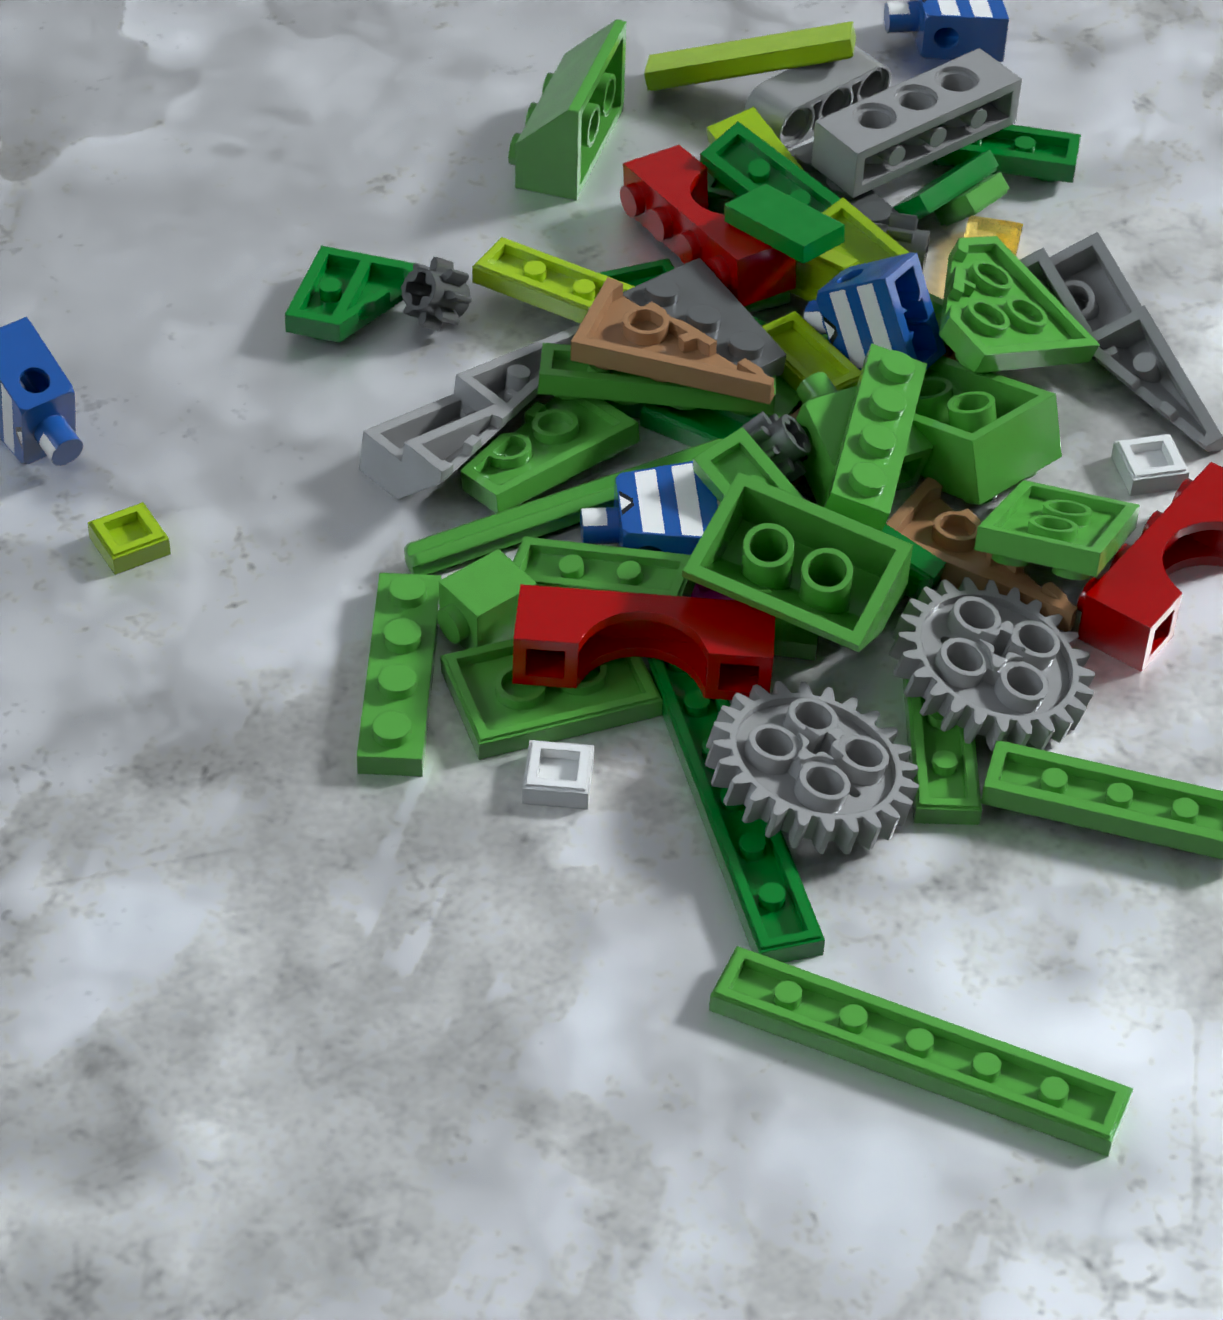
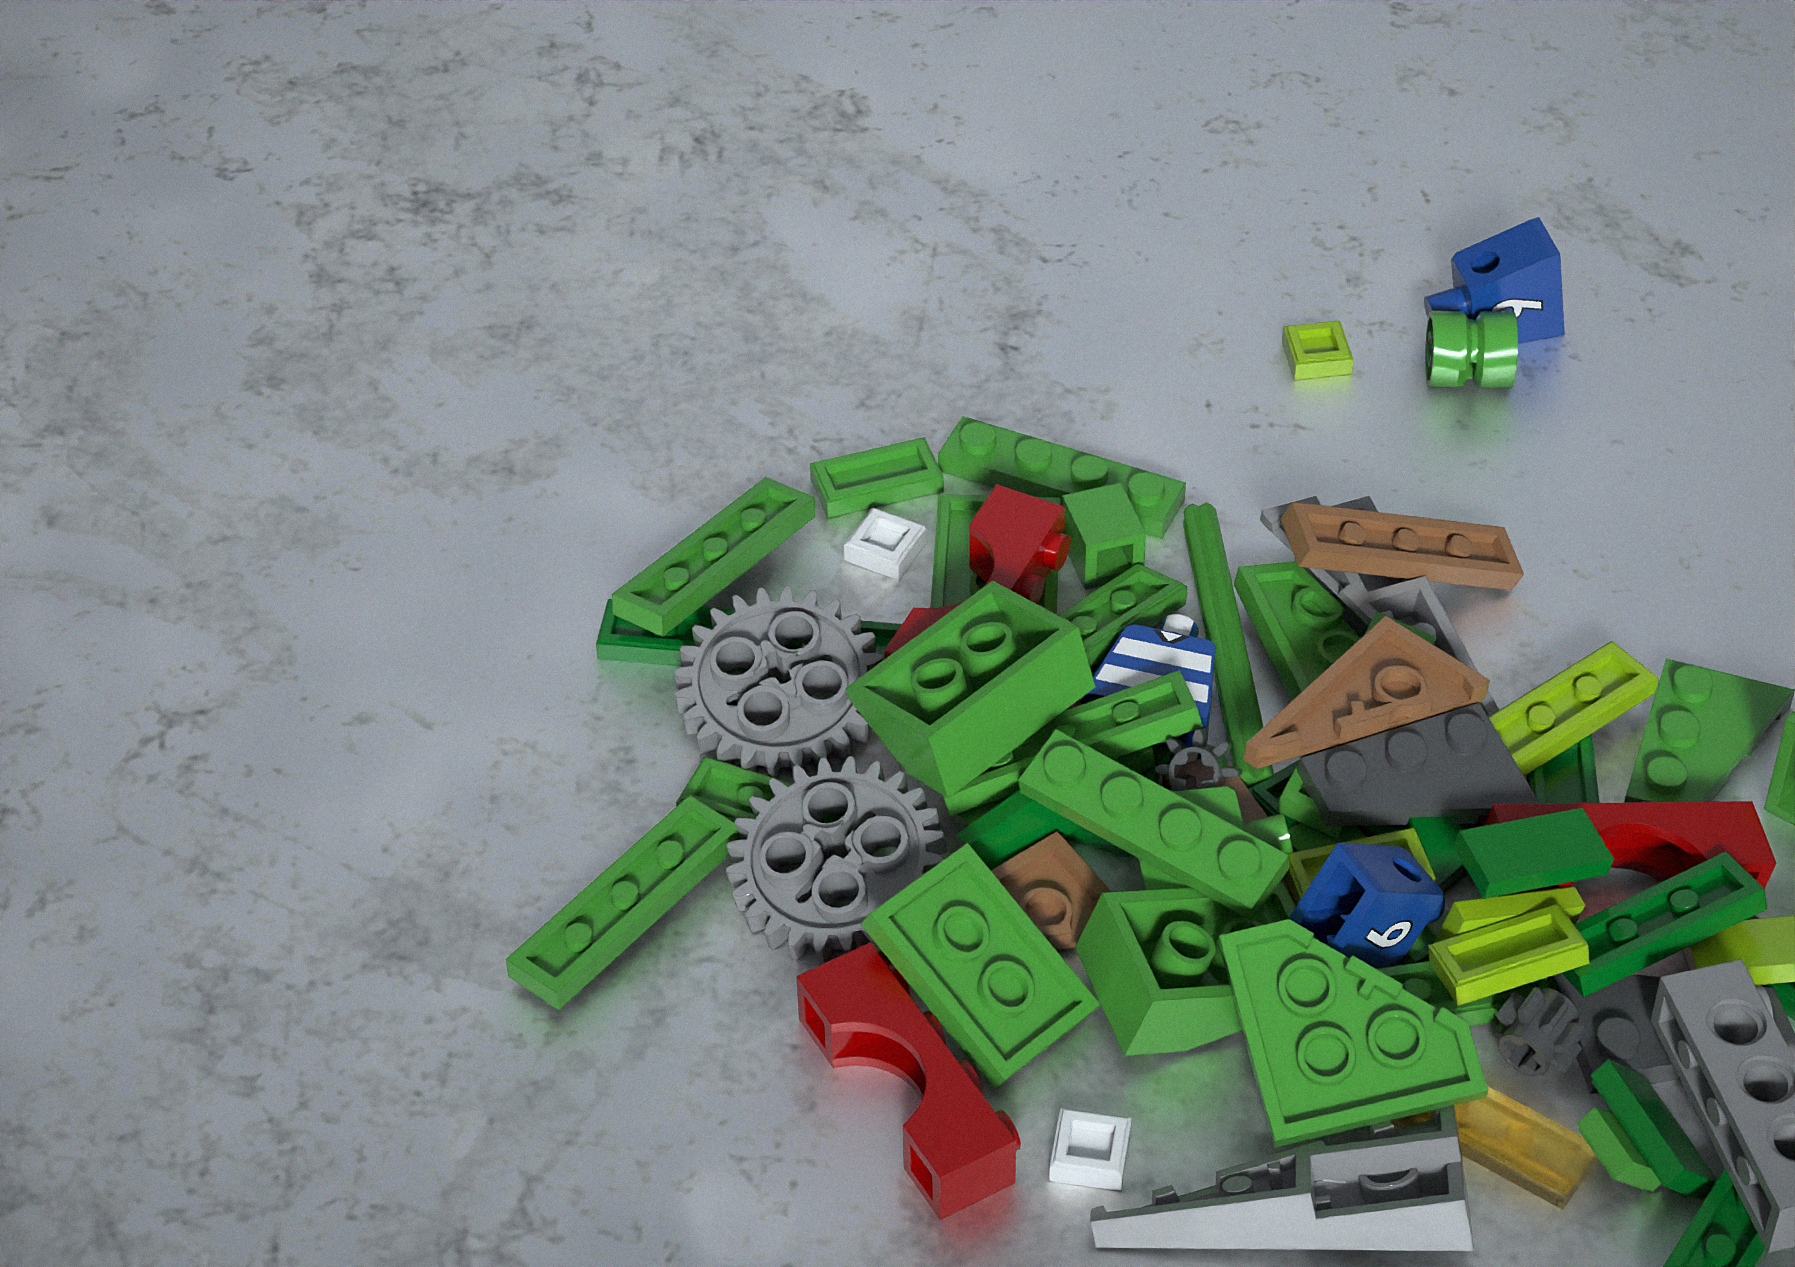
camera: 115 degrees right, 0 degrees up
green wing [285,245,414,343] -> none
dark grey gear [401,257,472,331] -> none
bright green tile [709,946,1134,1157] -> none
none -> bright green plate [612,477,815,637]
none -> bright green tile [810,437,944,518]
none -> medium nougat plate [1281,502,1524,590]
none -> bright green wheel [1425,311,1518,389]
none -> bright green wing [1624,659,1795,803]

